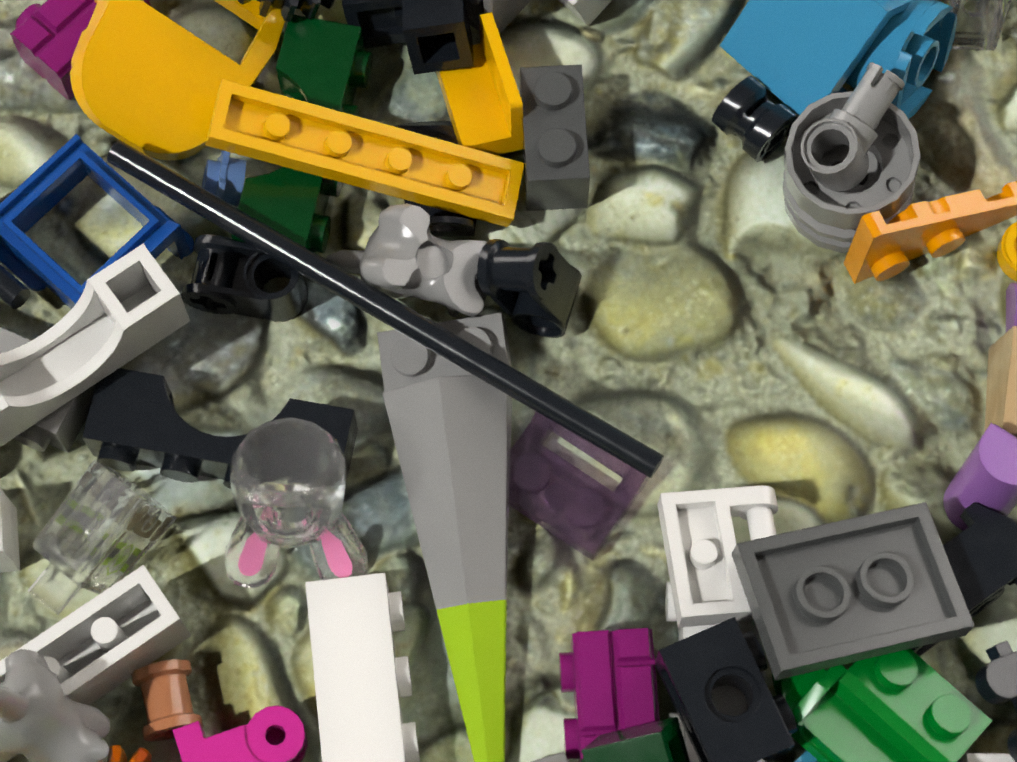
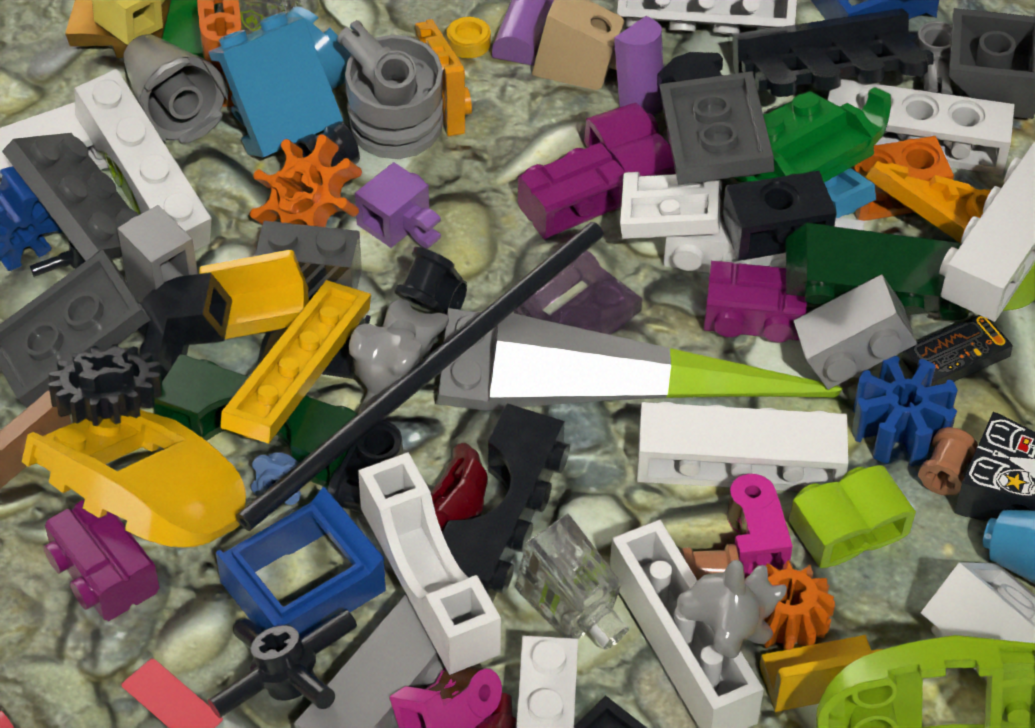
camera: 80 degrees left, 20 degrees down
clear piece [225,417,368,588] -> none
none -> orange gear [250,134,362,227]
none -> medium lavender brick [355,162,441,248]
none -> dark red piece [431,443,488,533]
none -> magenta brick [518,142,625,239]
none -> magenta brick [584,103,676,176]

